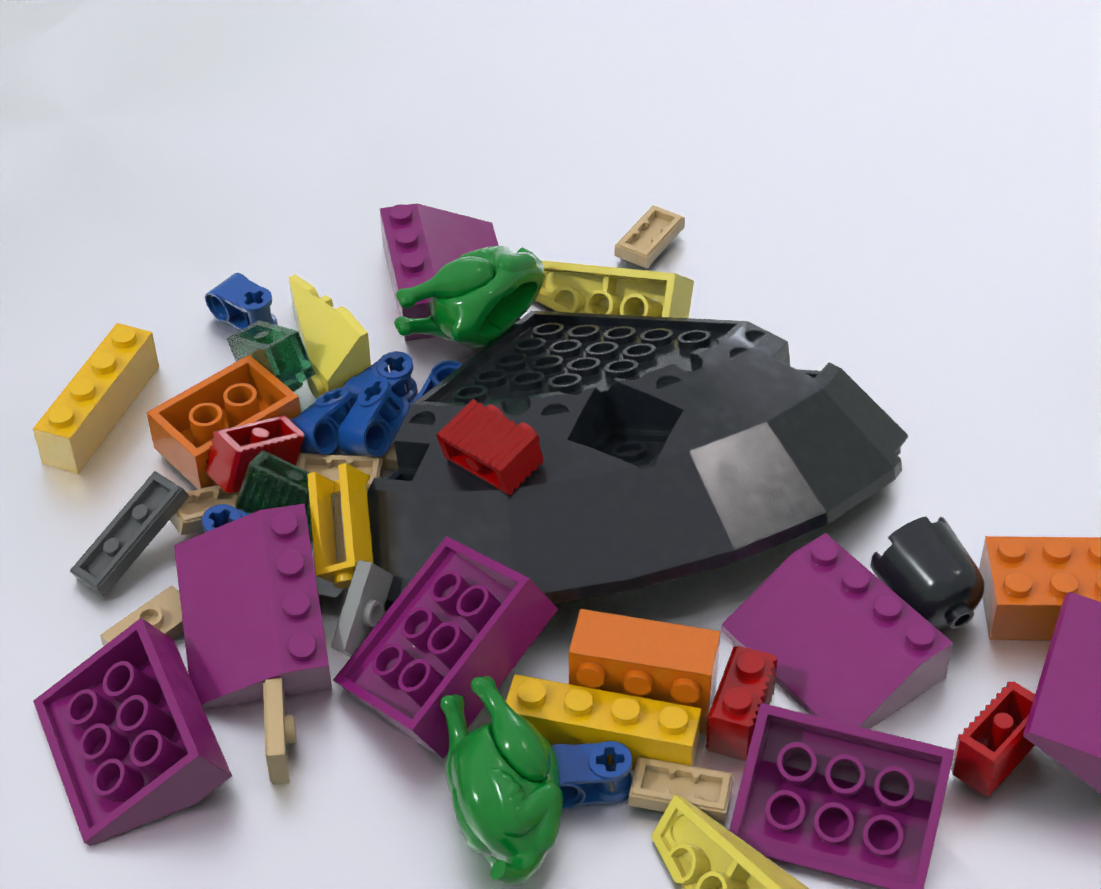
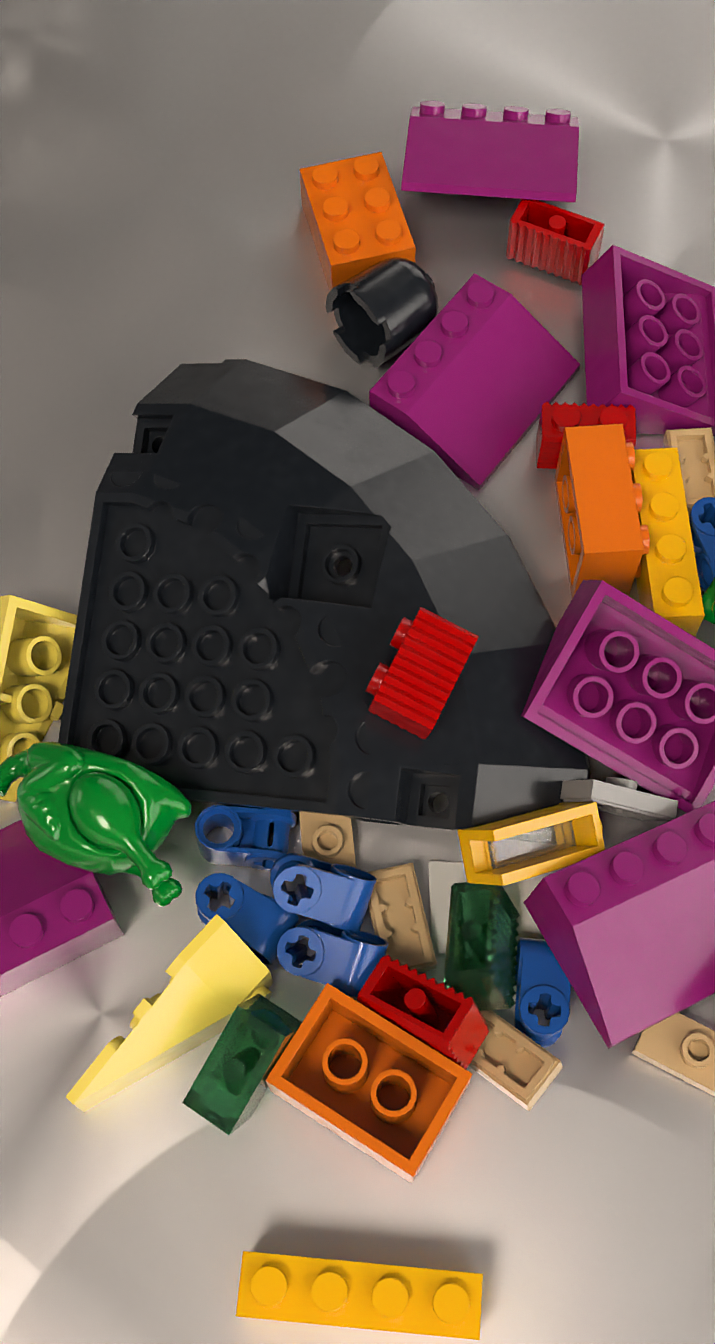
camera: 105 degrees left, 20 degrees up
dark grey tile [70,471,189,597] -> none
blue piece [205,272,278,339] -> none

